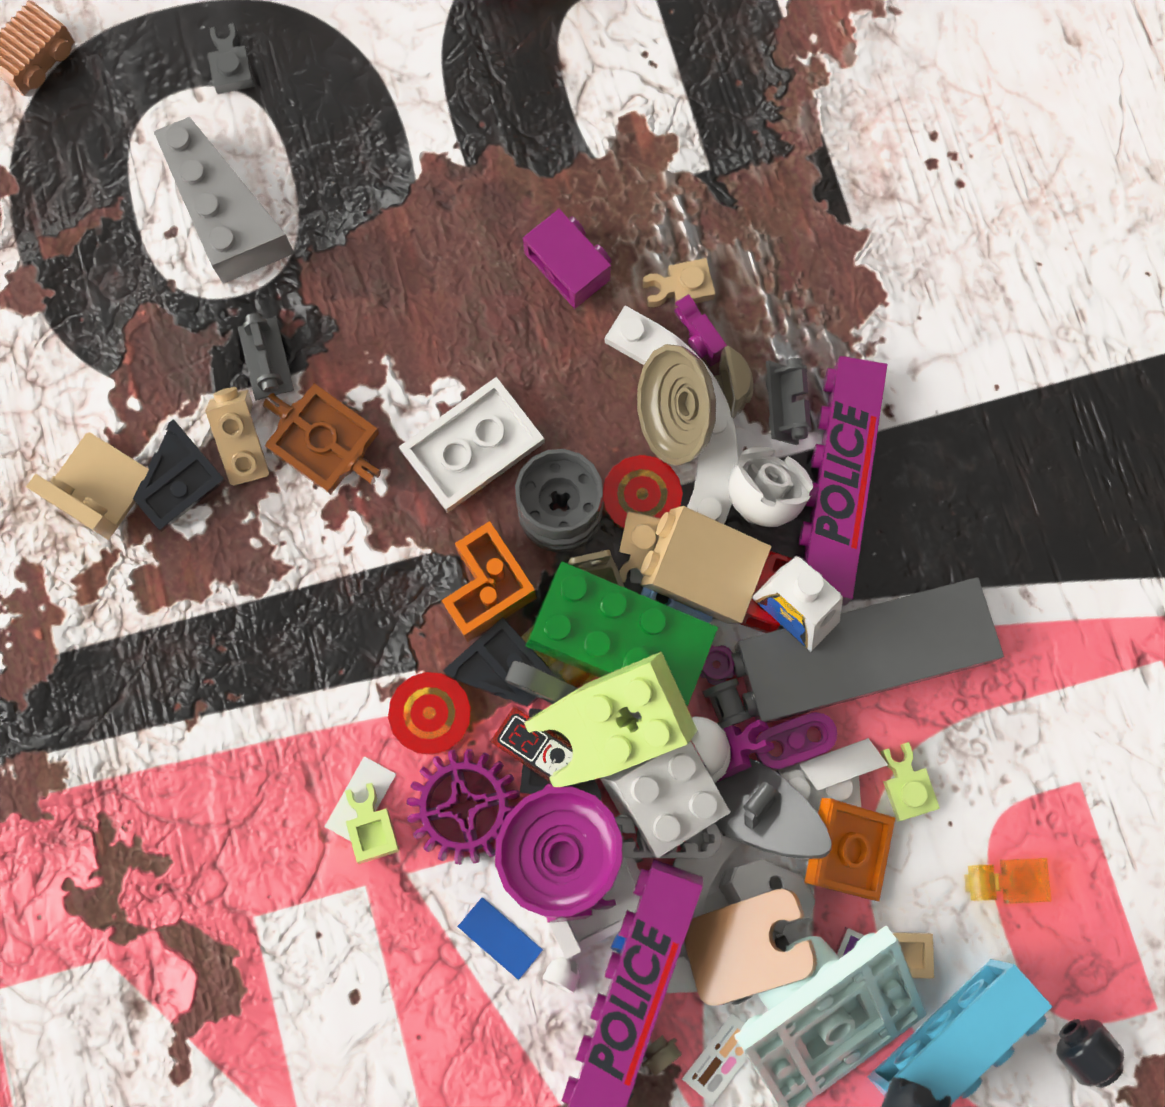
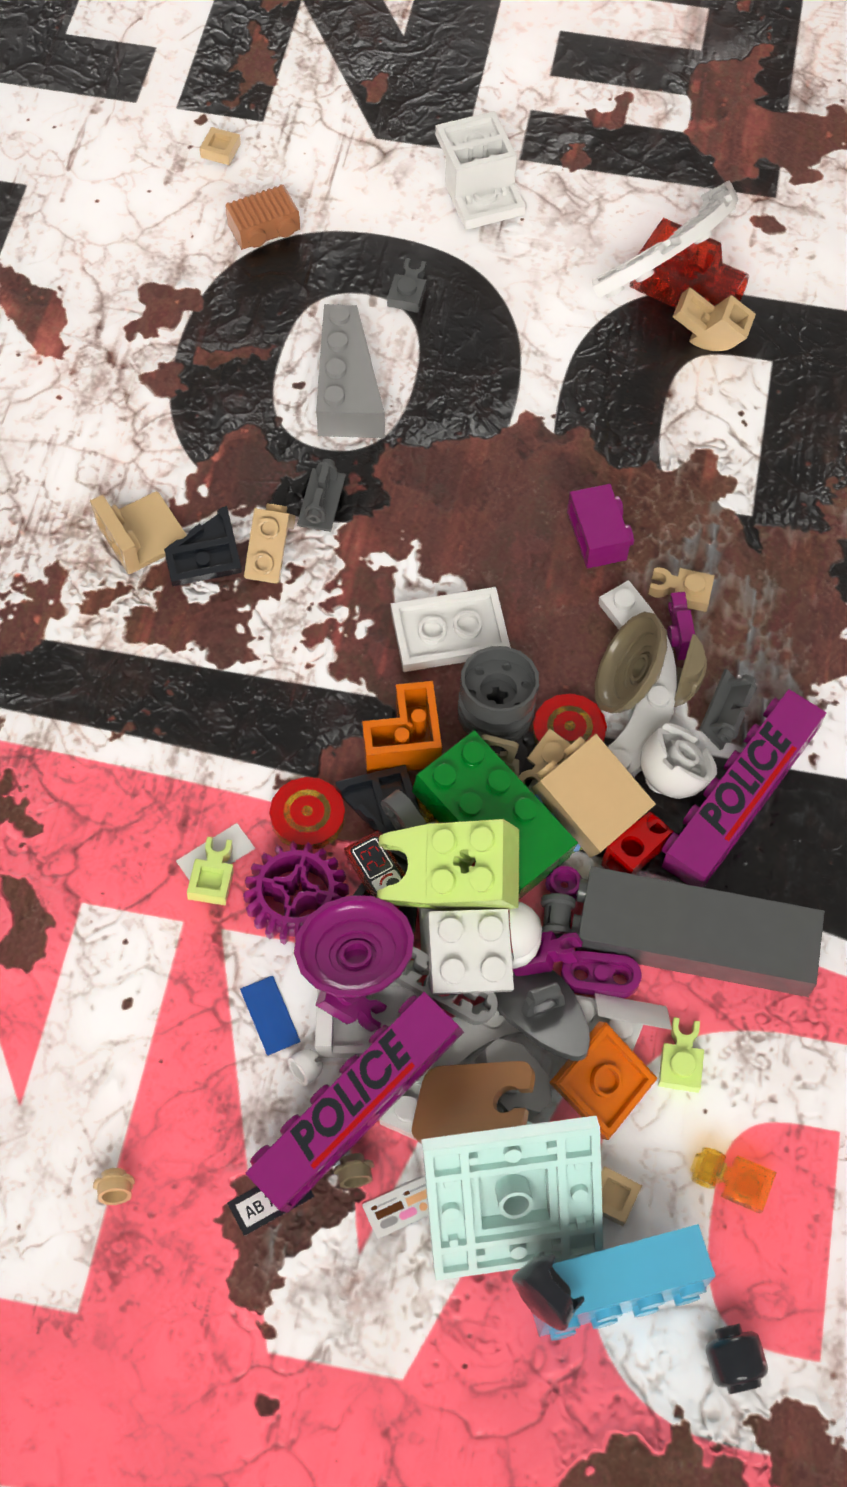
camera: 25 degrees right, 15 degrees down
dark orange plate [263,383,381,495] -> none
white torso [752,556,843,652] -> none

